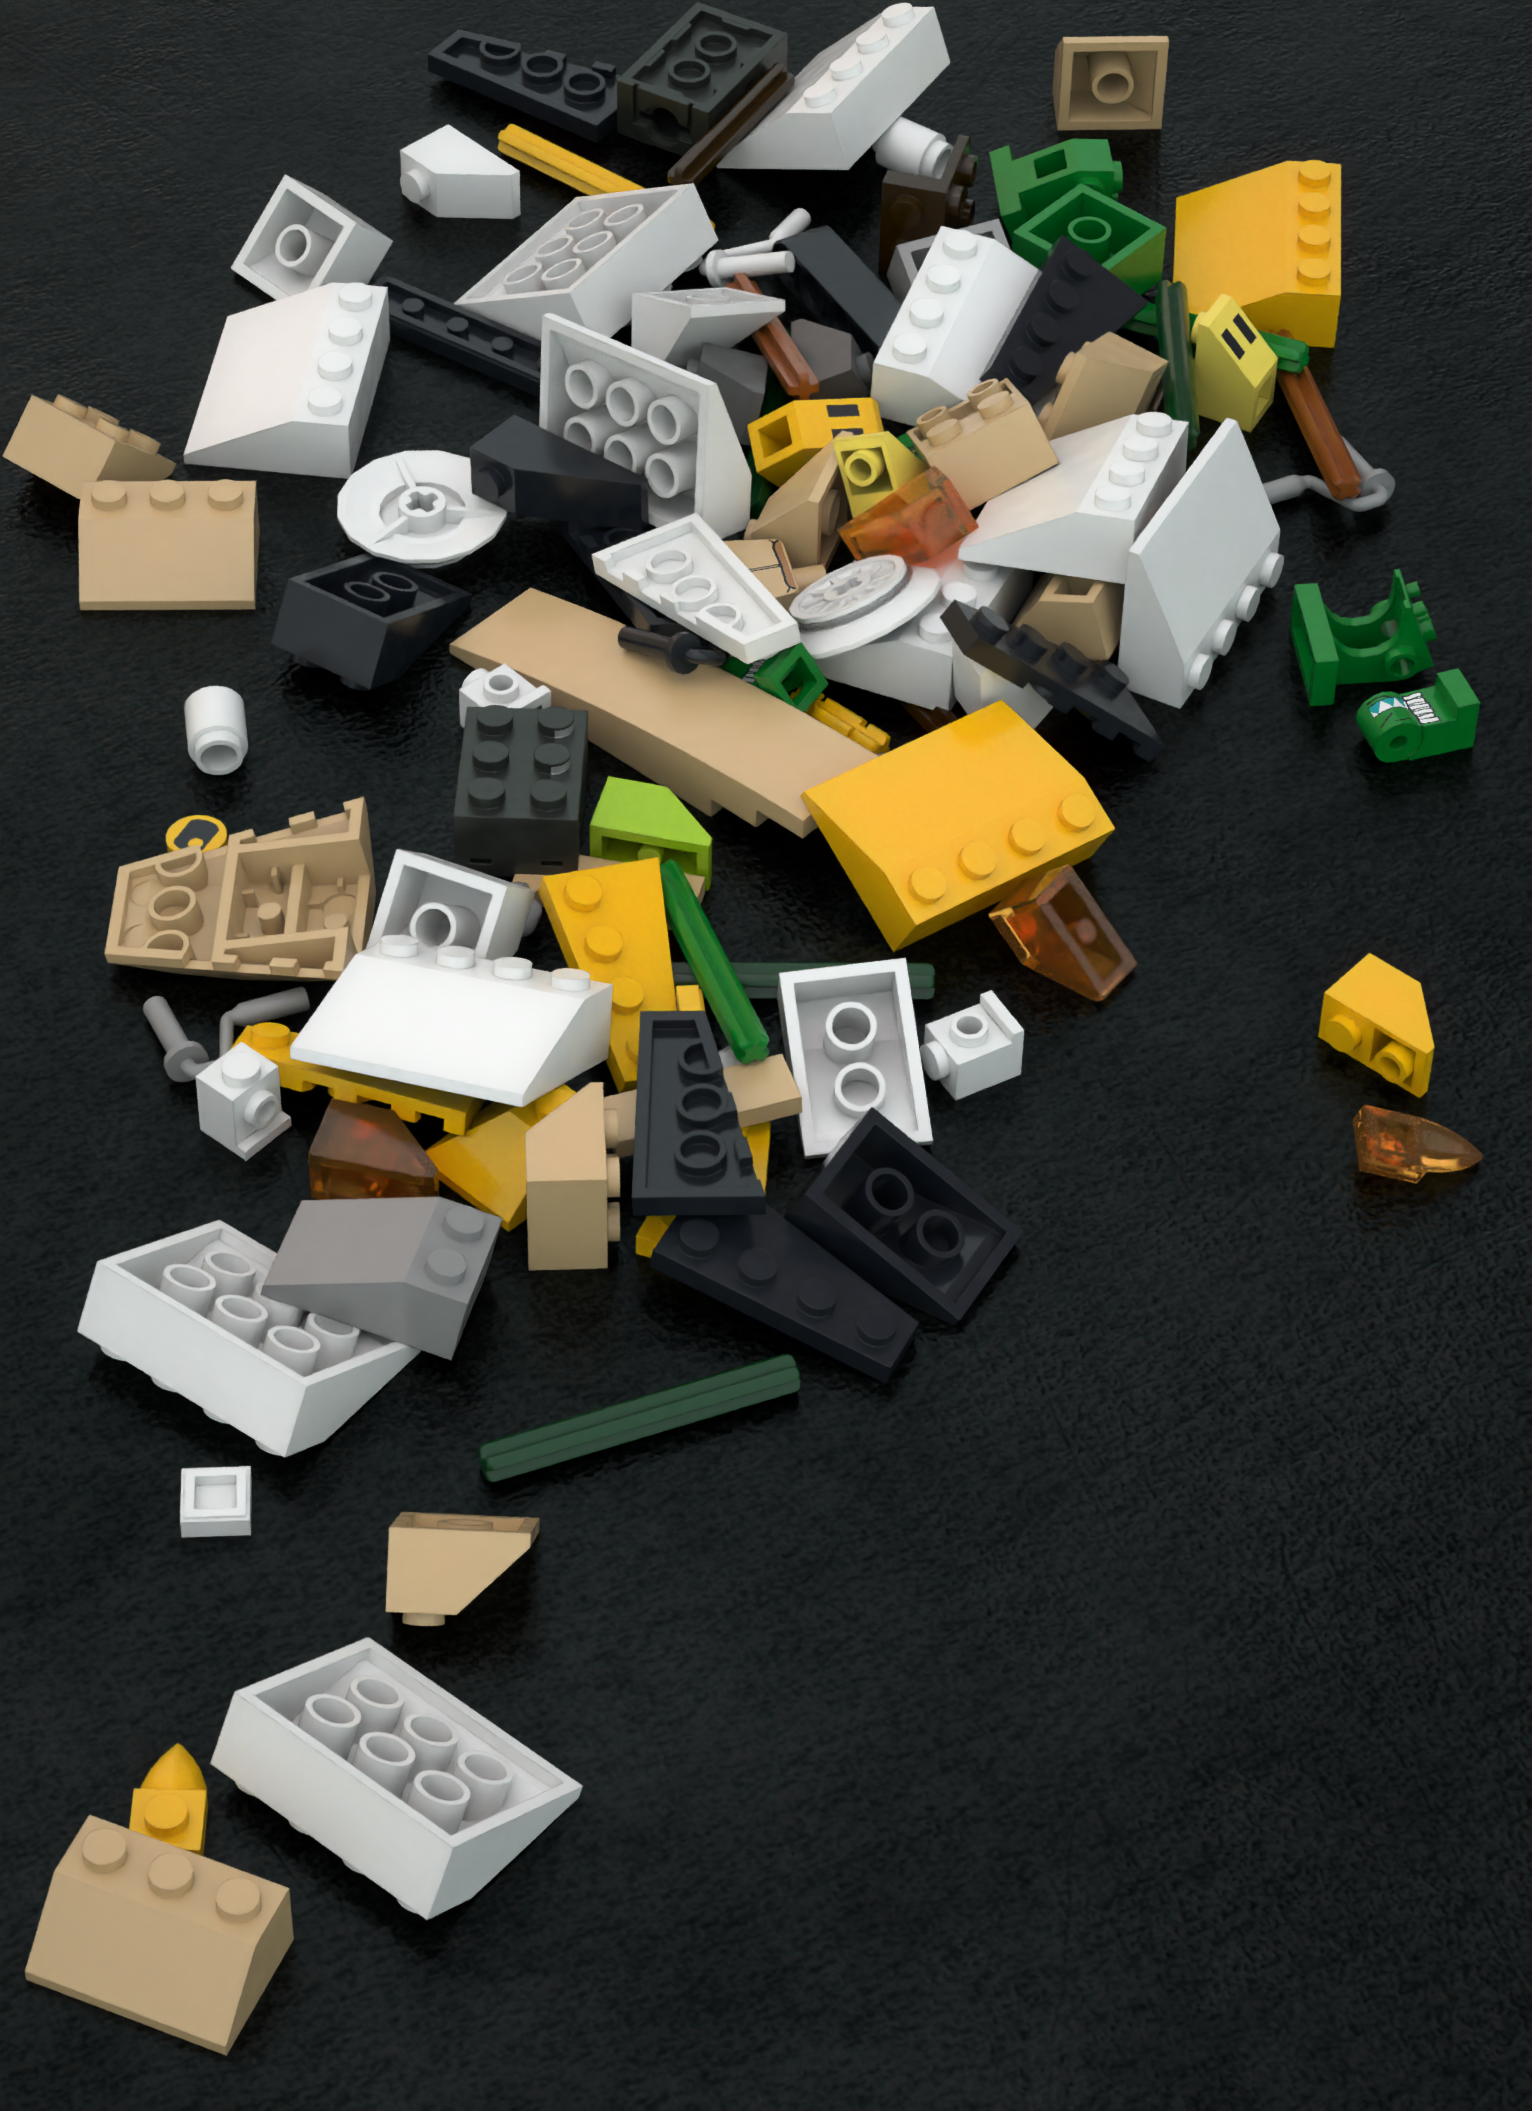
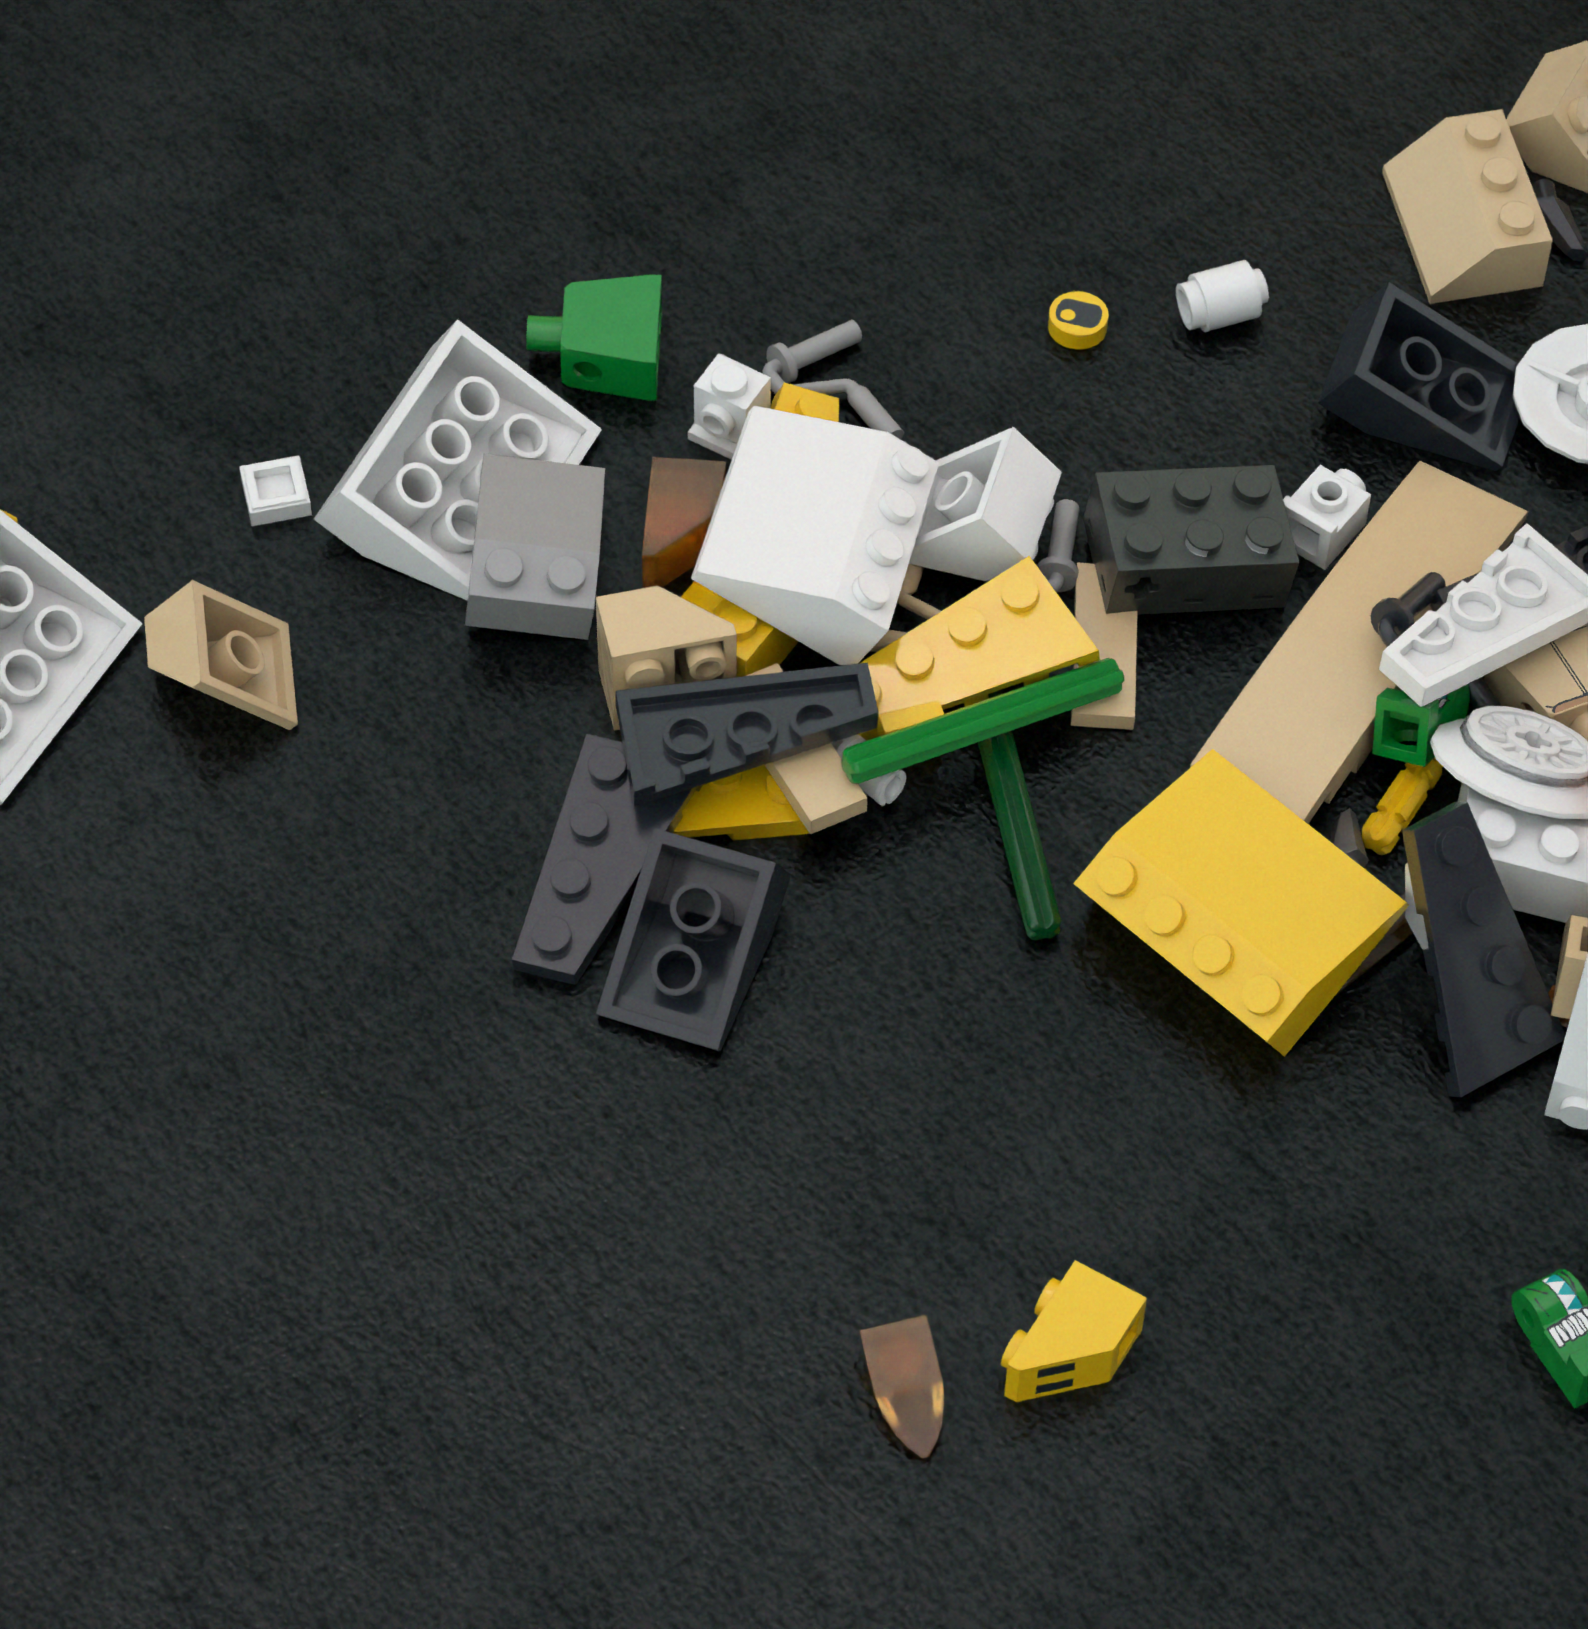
camera: 80 degrees right, 10 degrees up
tan wedge [105,797,376,982] -> none
dark green axle [478,1354,800,1483] -> none
lime slope [589,776,712,891] -> none
white slope [777,958,933,1160] -> none
white brick [920,990,1024,1101] -> none
clear orange slope [988,864,1138,1001] -> none
none -> green torso [526,275,662,401]

